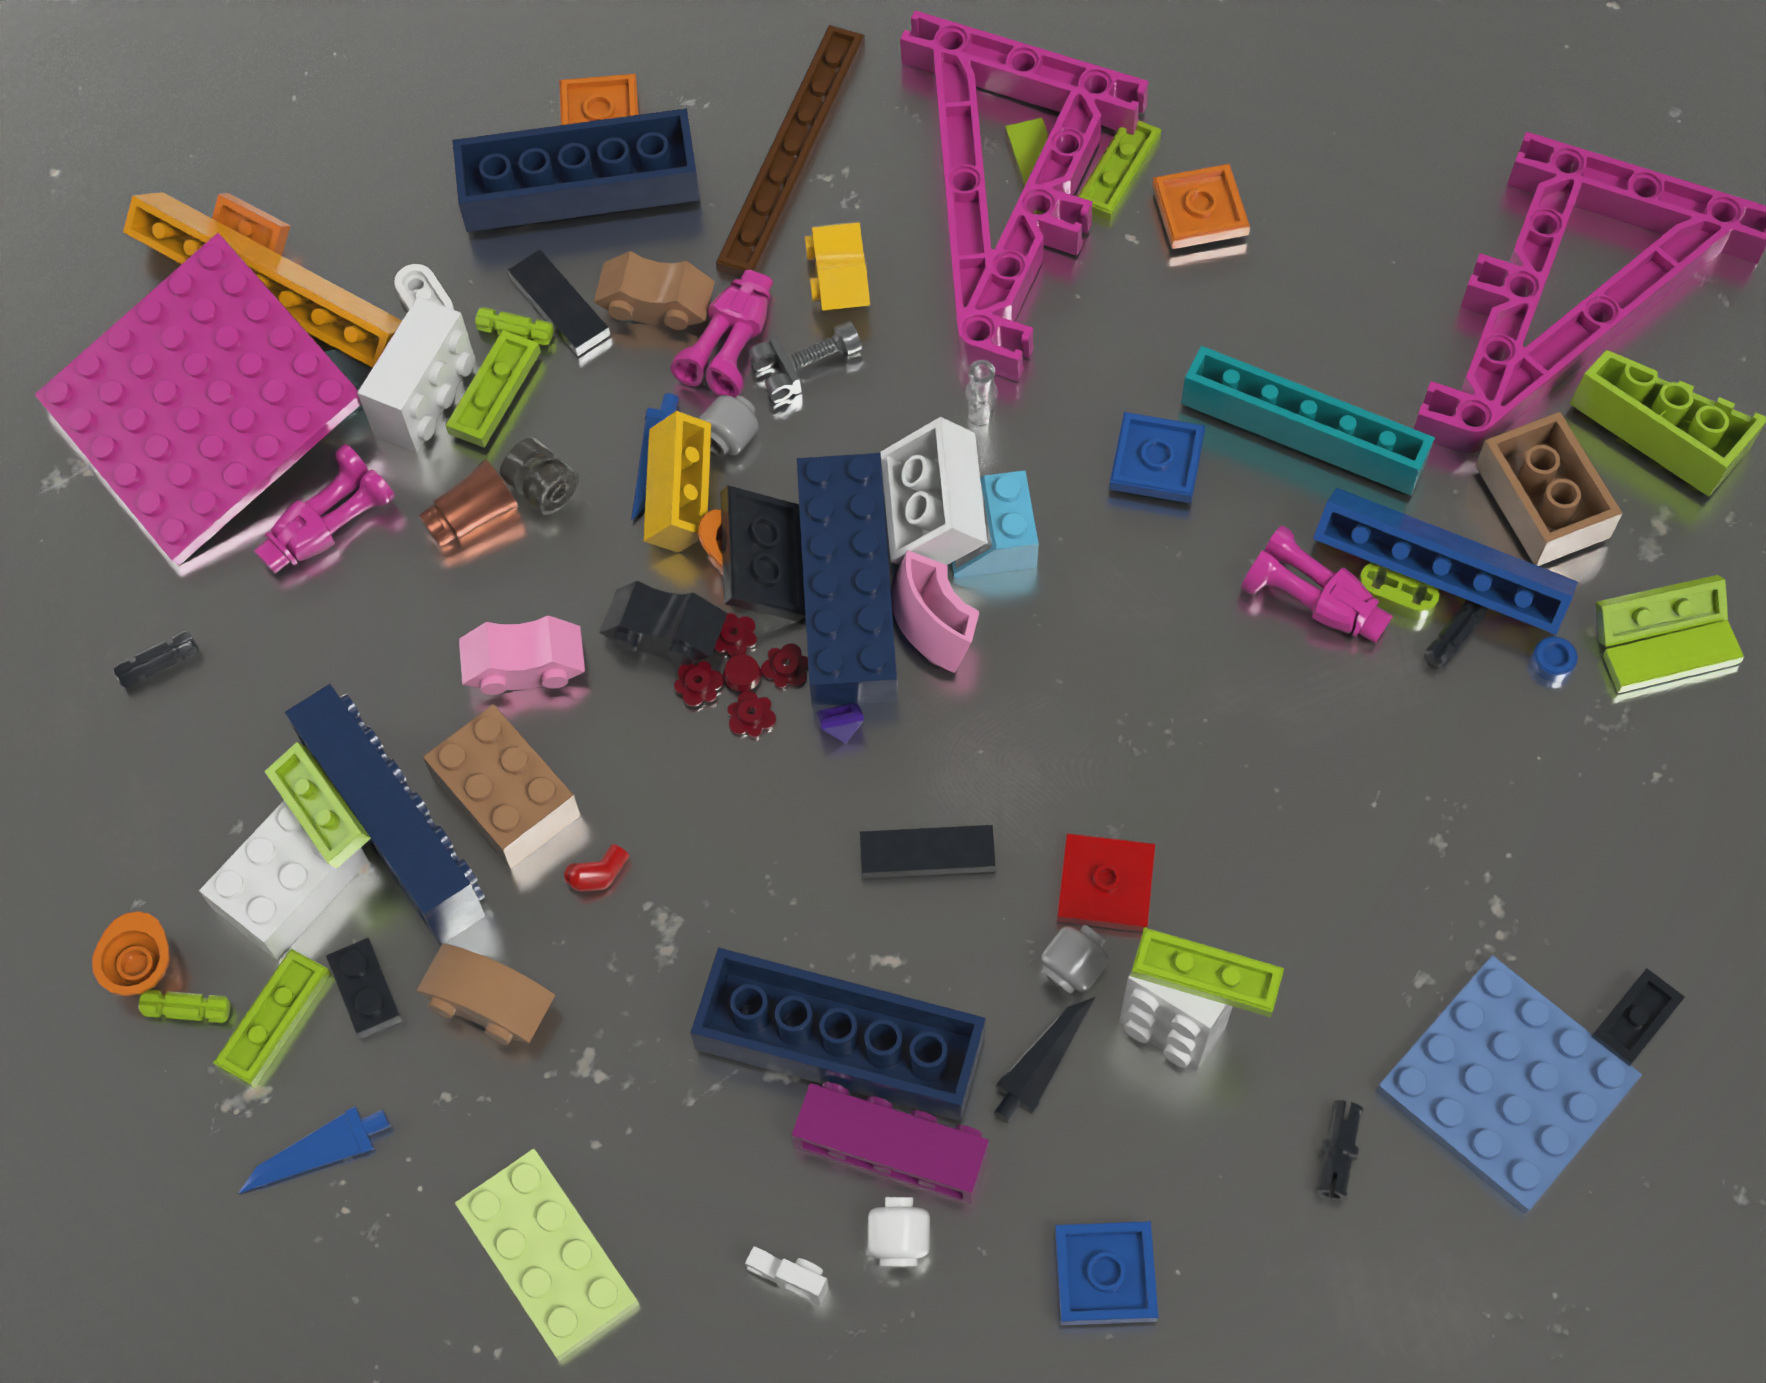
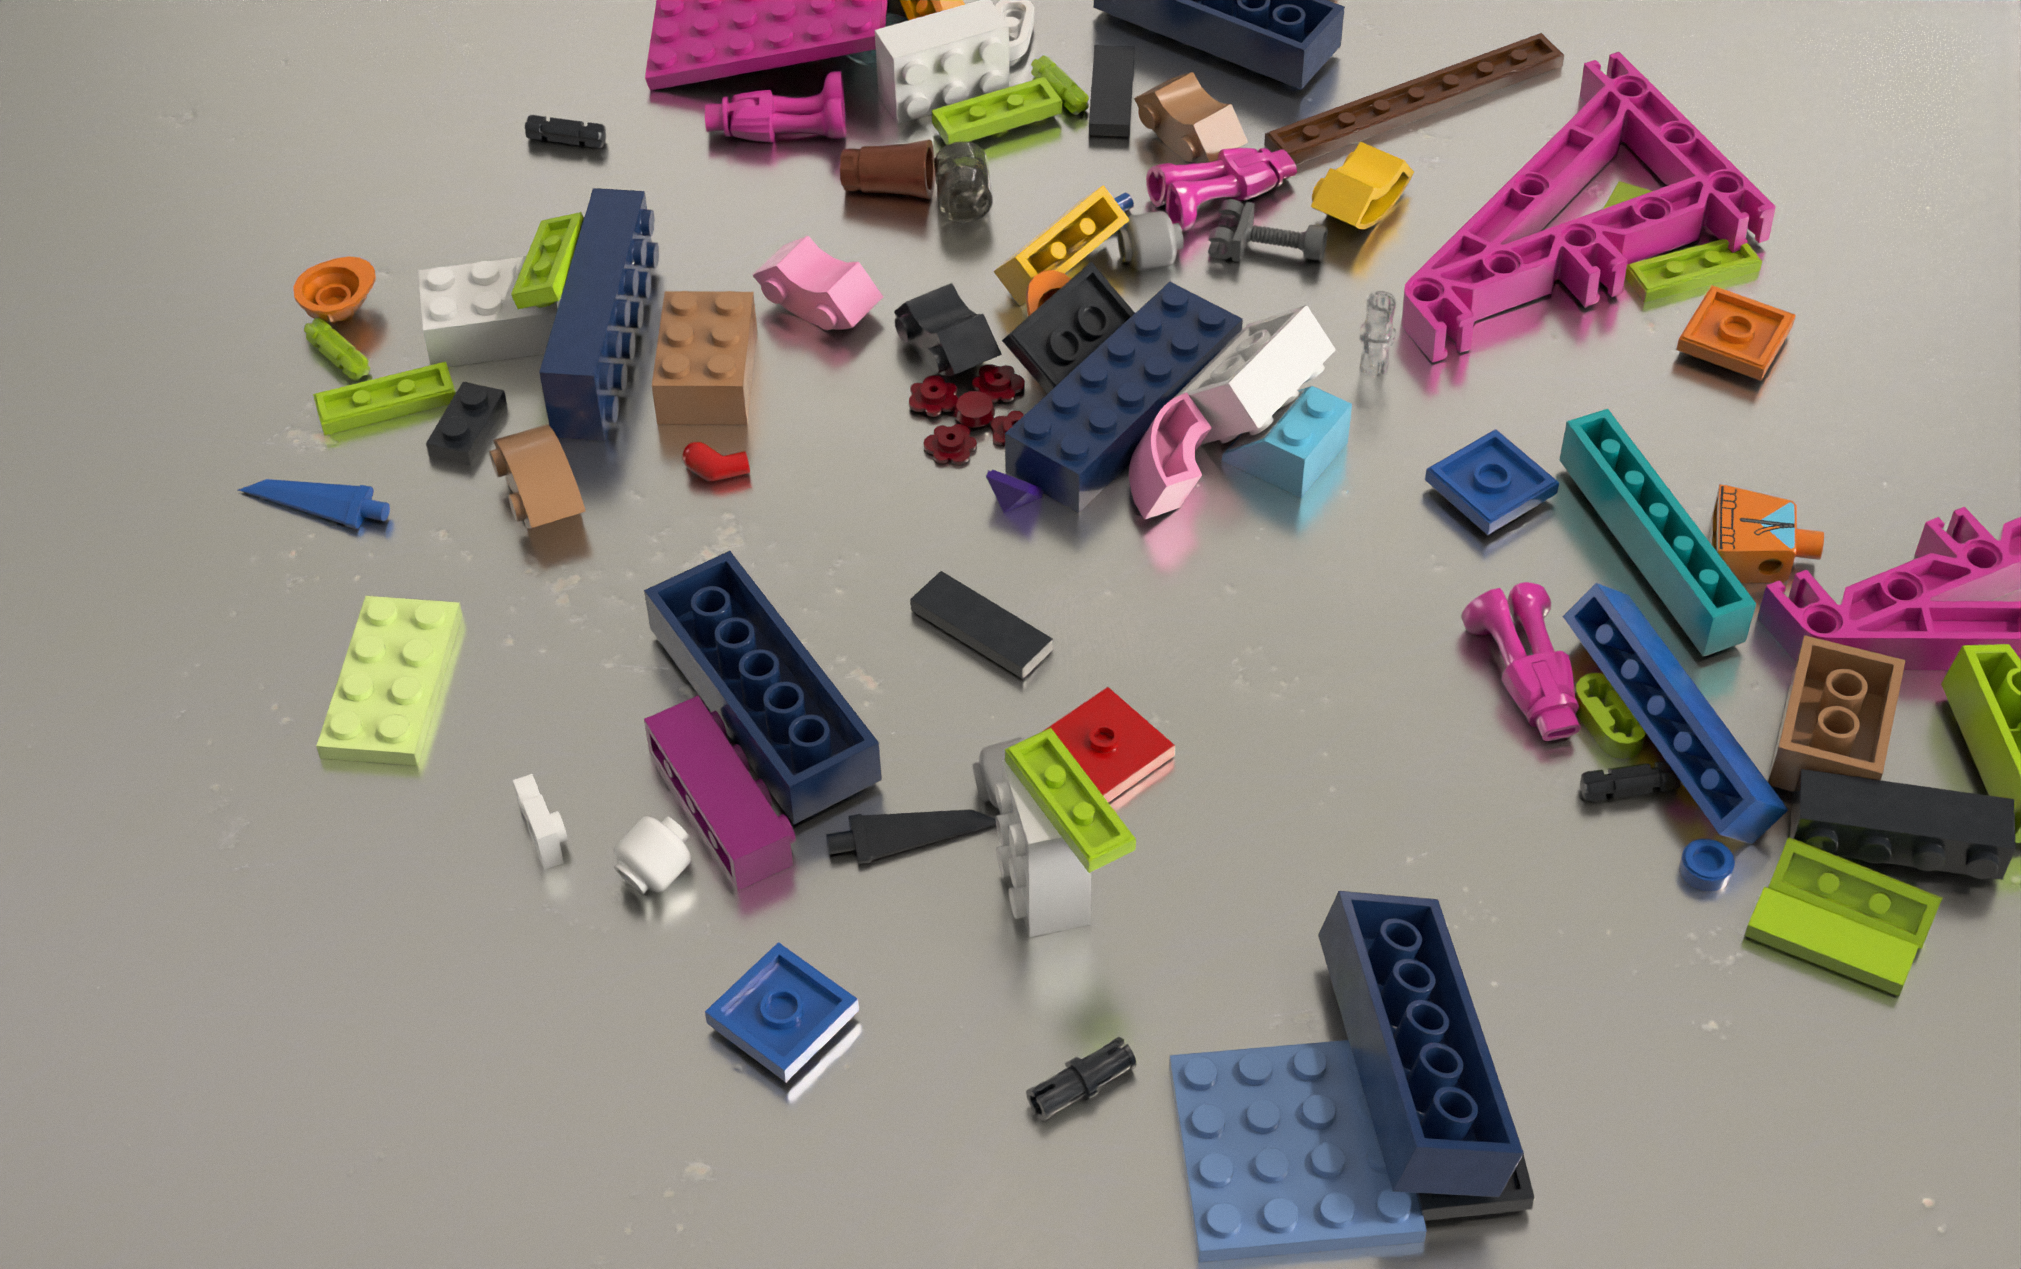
camera: 40 degrees right, 15 degrees down
none -> dark blue brick [1318,891,1524,1197]
none -> orange torso [1711,484,1824,583]
none -> black brick [1790,769,2016,880]

